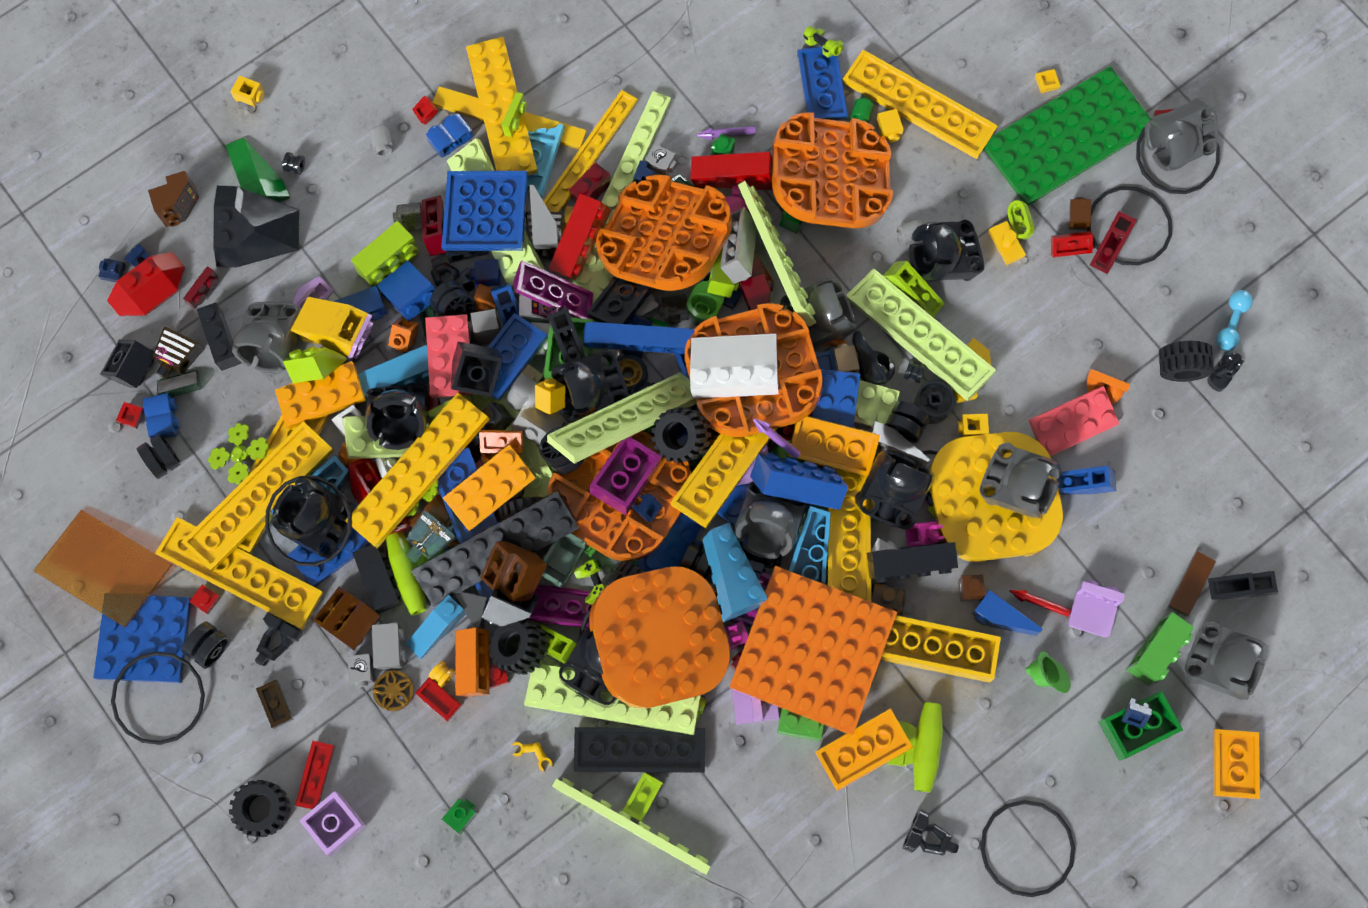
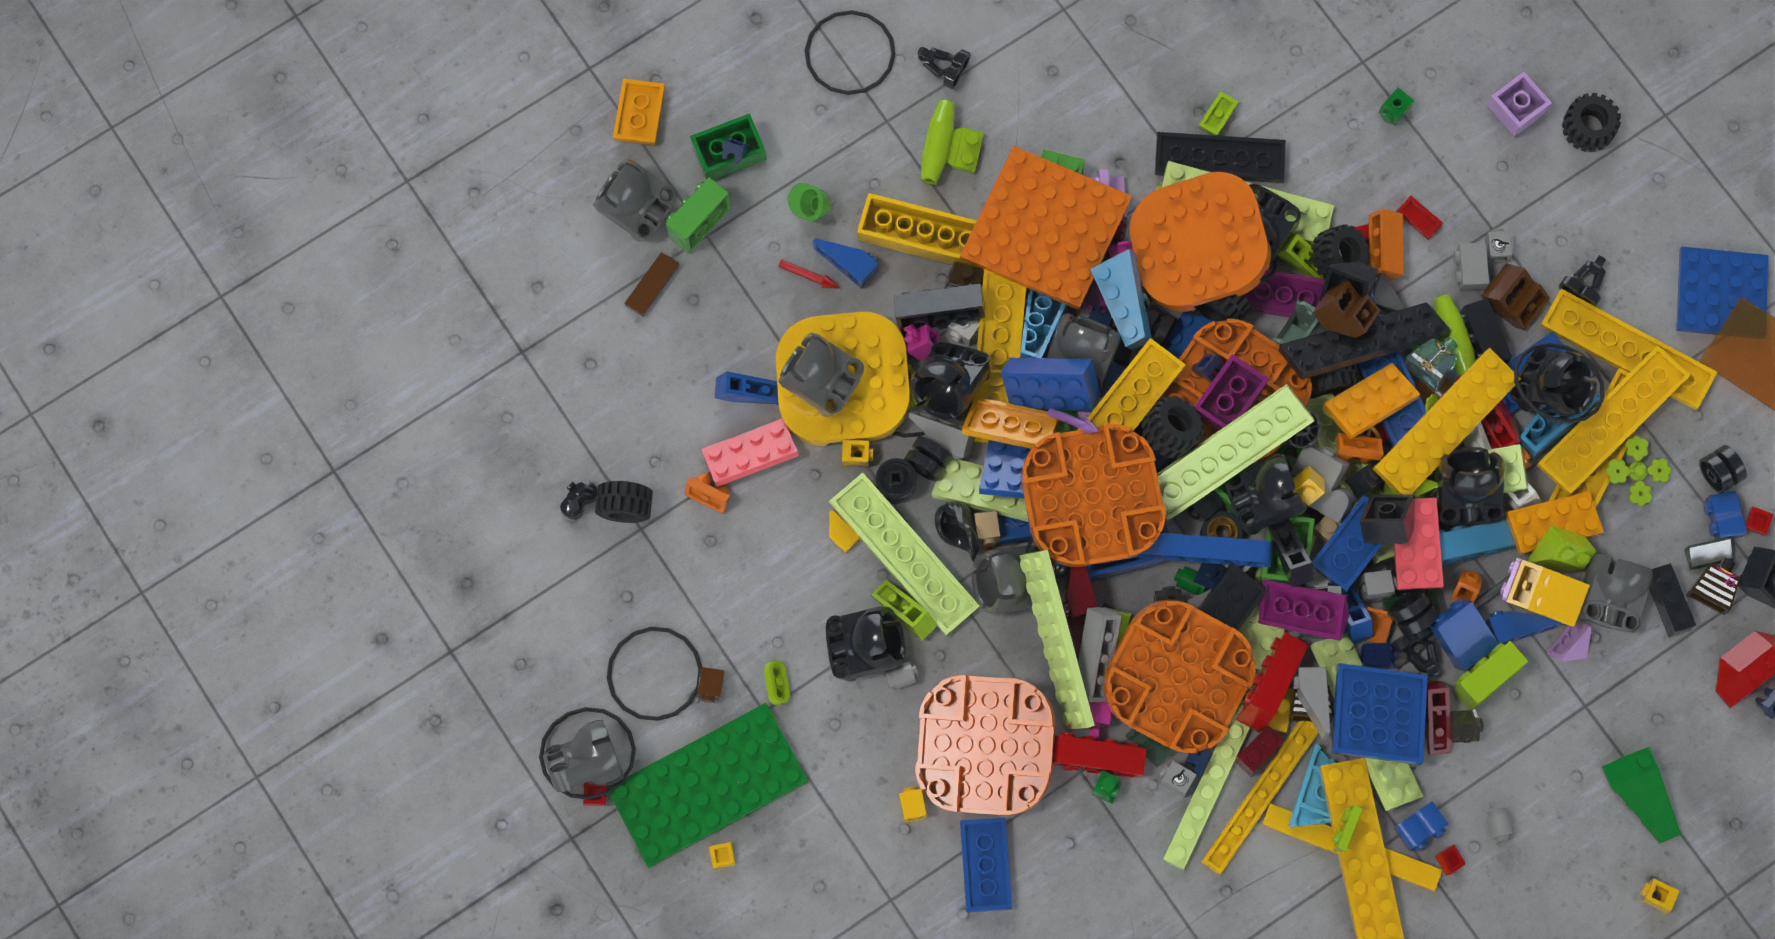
camera: 175 degrees left, 0 degrees up
black piece [111,651,205,745] -> none
reddish brown piece [148,171,199,227] -> none
black wheel [182,621,230,669] -> none
dark red plate [183,266,219,309] -> none
red plate [189,584,221,614] -> none
black wedge [213,185,300,268] -> none
dark brown plate [256,679,294,729] -> none
black wheel [282,152,305,175] -> none
red plate [295,740,335,809] -> none
pearl gold wheel [373,670,414,711] -> none
dark azure slope [406,595,466,659] -> none
yellow wheel [429,660,456,688] -> none
yellow arm [511,742,553,772] -> none
yellowish green plate [552,778,711,875] -> none
lime piece [574,559,606,604] -> none
bright green piece [687,281,724,324] -> none
white slope [690,334,779,399] -> none
medium lavender piece [696,126,755,140] -> none
lime piece [803,26,844,57] -> none
light orange plate [815,708,913,791] -> none
yellow plate [842,50,998,159] -> none
green brick [850,97,874,123] -> none
black wheel [904,359,926,383] -> none
reddish brown brick [958,574,986,601] -> none
yellow tile [988,221,1026,265] -> none
red plate [1051,231,1093,258] -> none
lavender bracket [1068,580,1125,638] -> none
dark red slope [1089,211,1137,275] -> none
black slope [1208,571,1278,600] -> none
medium azure piece [1216,290,1253,351] -> none

